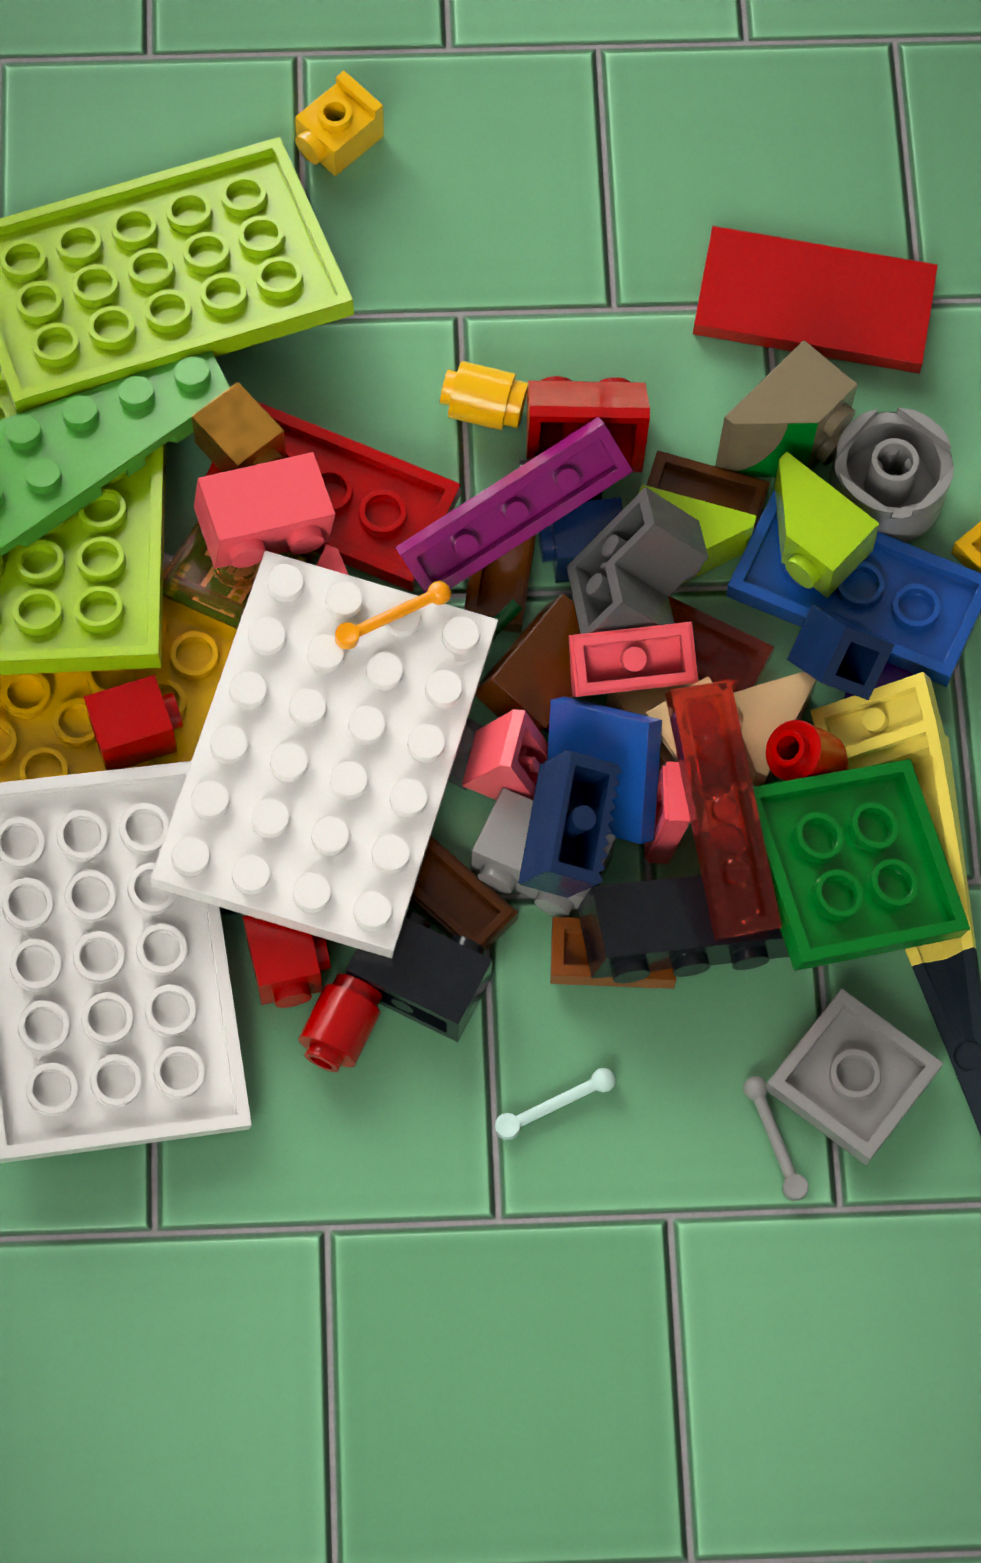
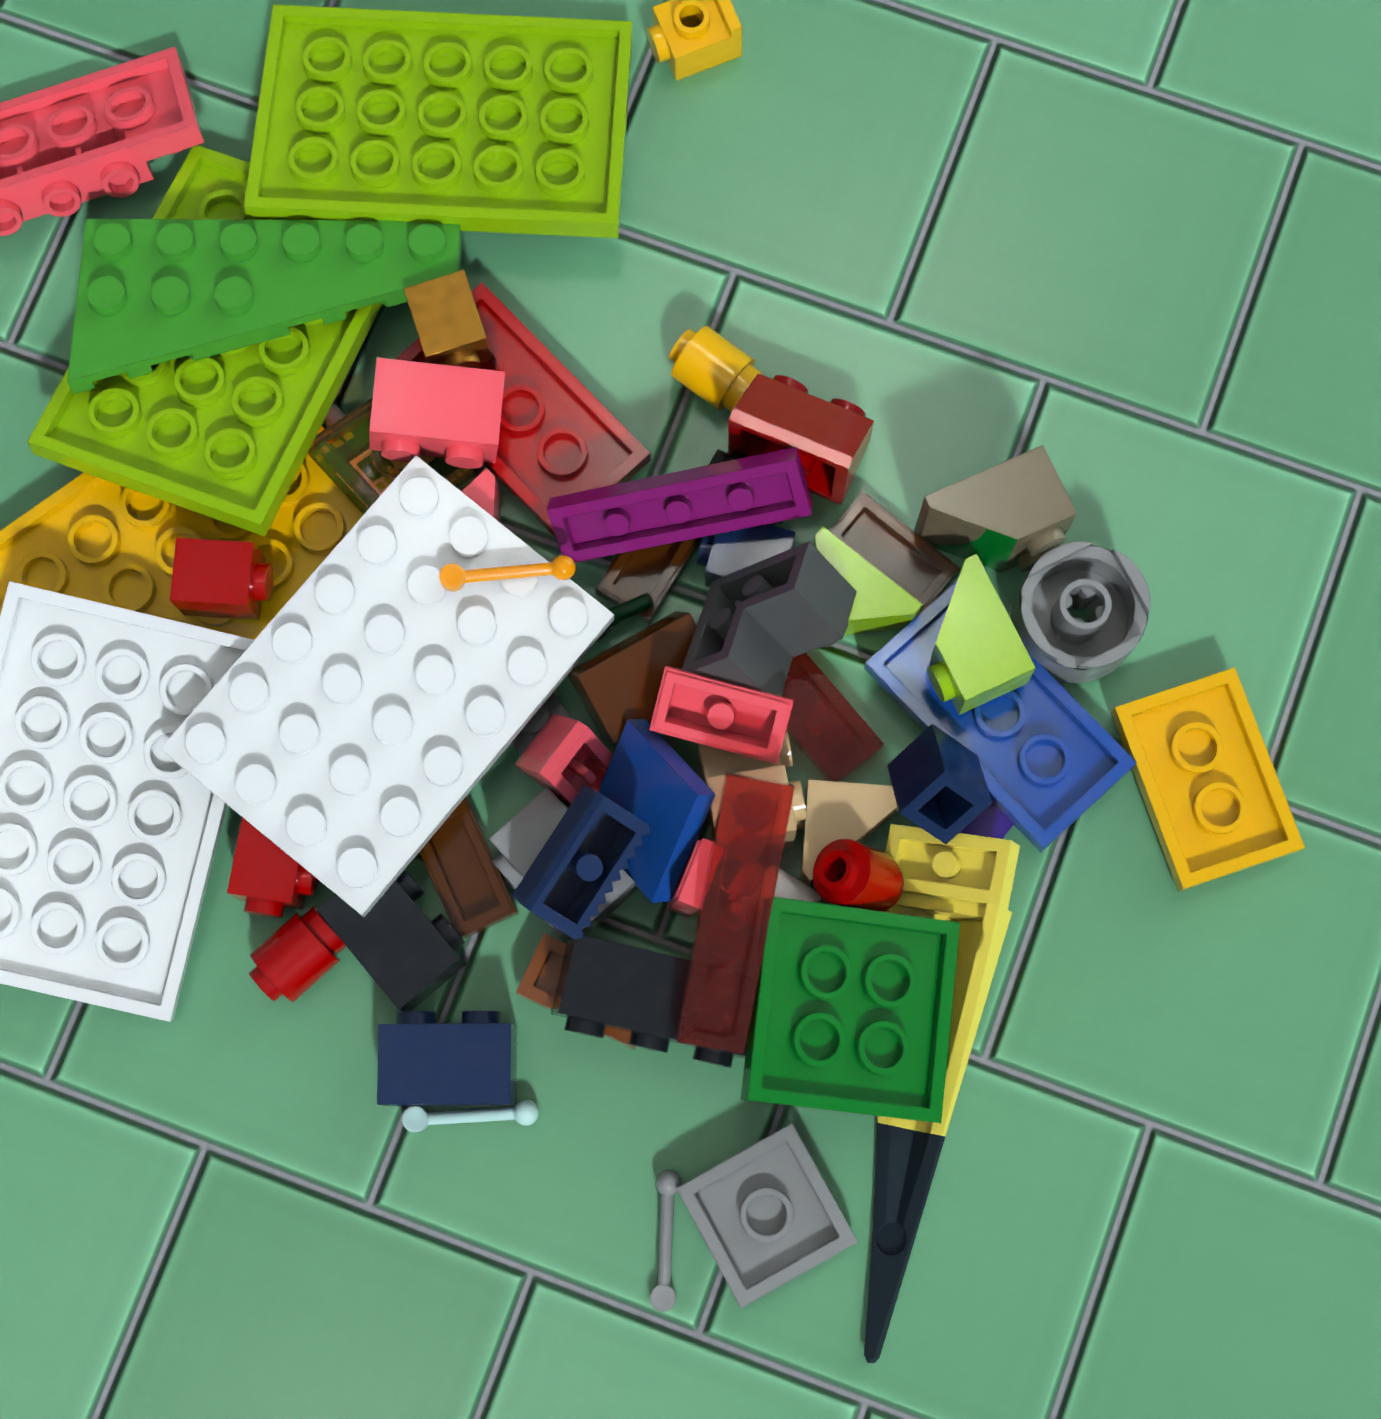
camera: 30 degrees right, 10 degrees up
red tile [692,226,938,374] -> none
none -> dark blue brick [377,1011,517,1106]

